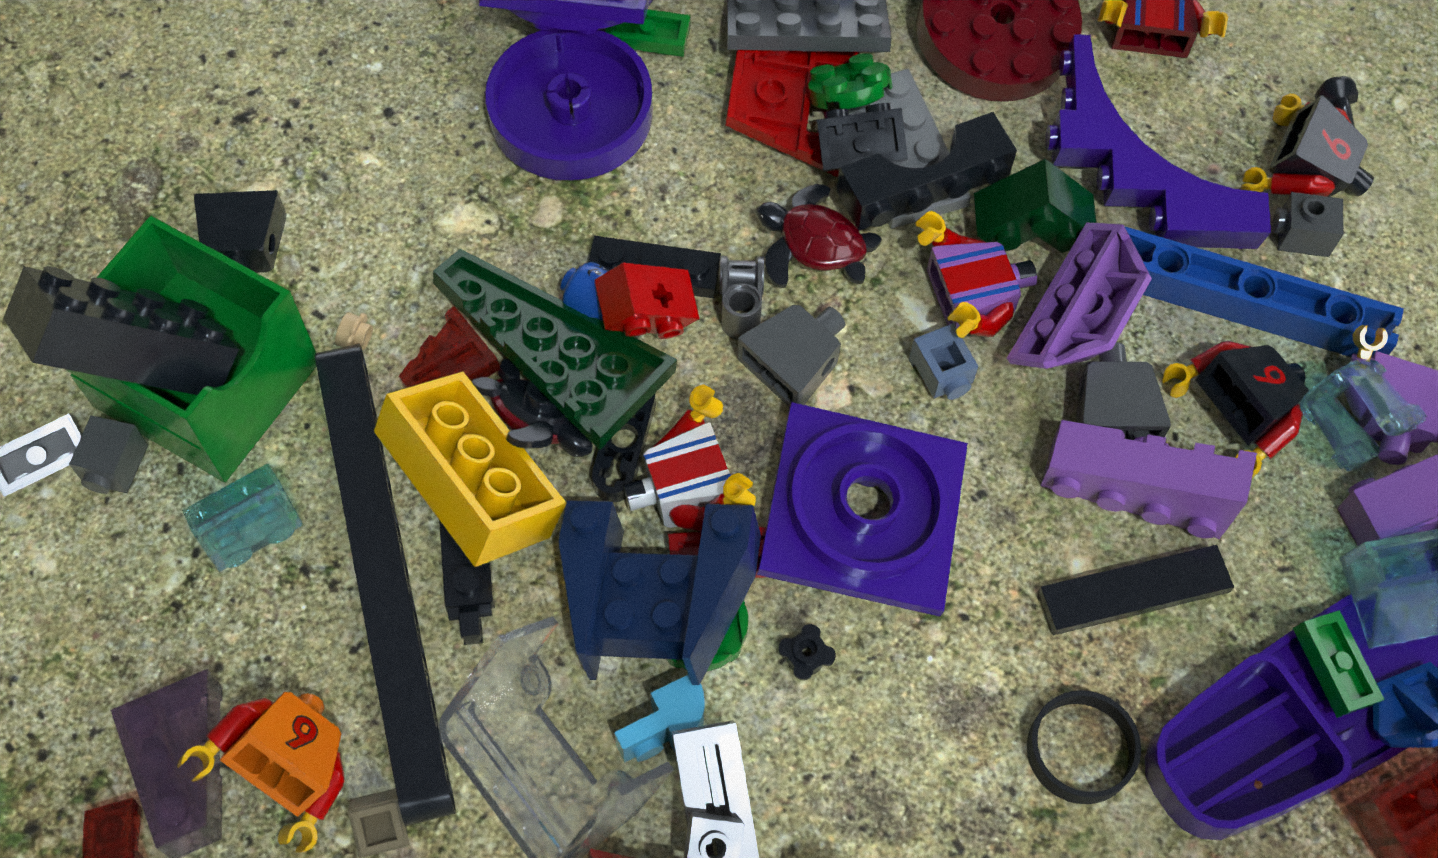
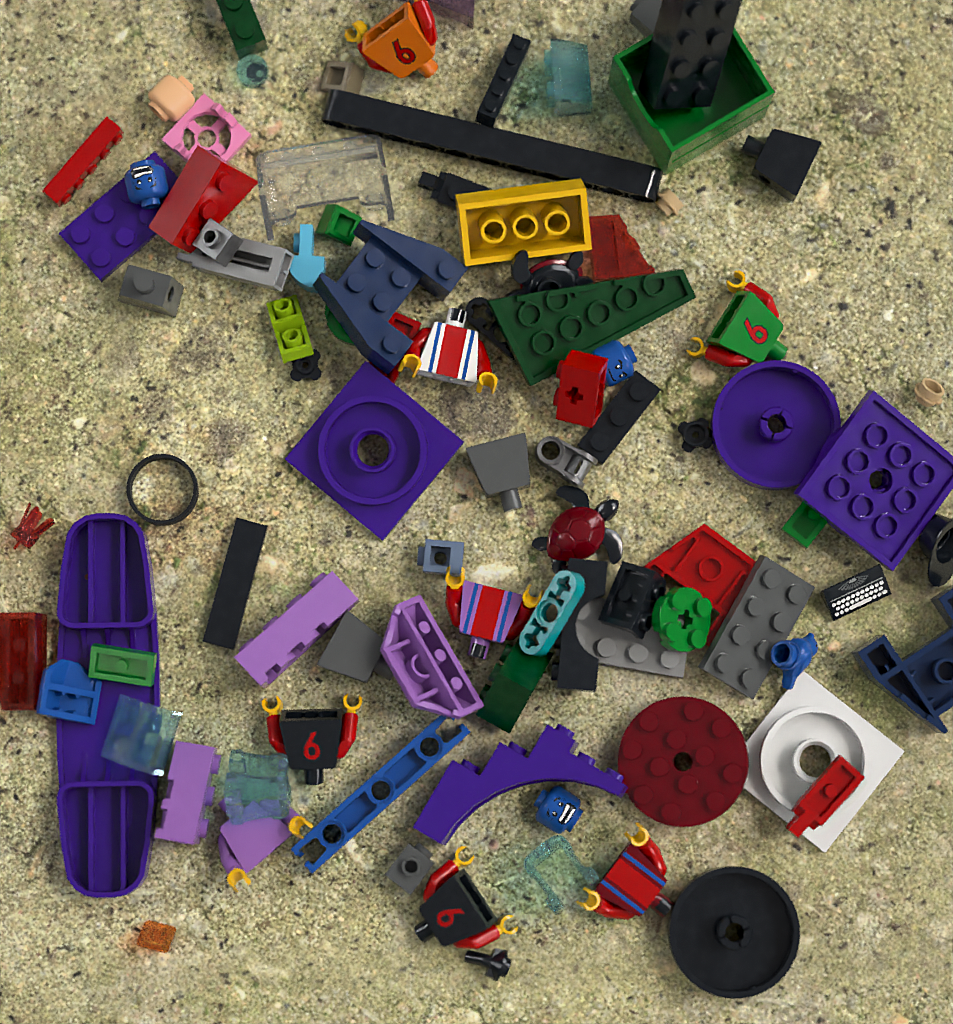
camera: 120 degrees right, 20 degrees up
none -> lime slope [266,294,314,363]
none -> green slope [316,204,363,246]
none -> black piece [475,34,532,129]
none -> teal beam [519,570,585,656]
none -> clear light blue piece [523,835,601,915]
none -> blue head [533,785,583,834]
none -> black plate [678,418,713,453]
none -> green torso [686,270,788,367]

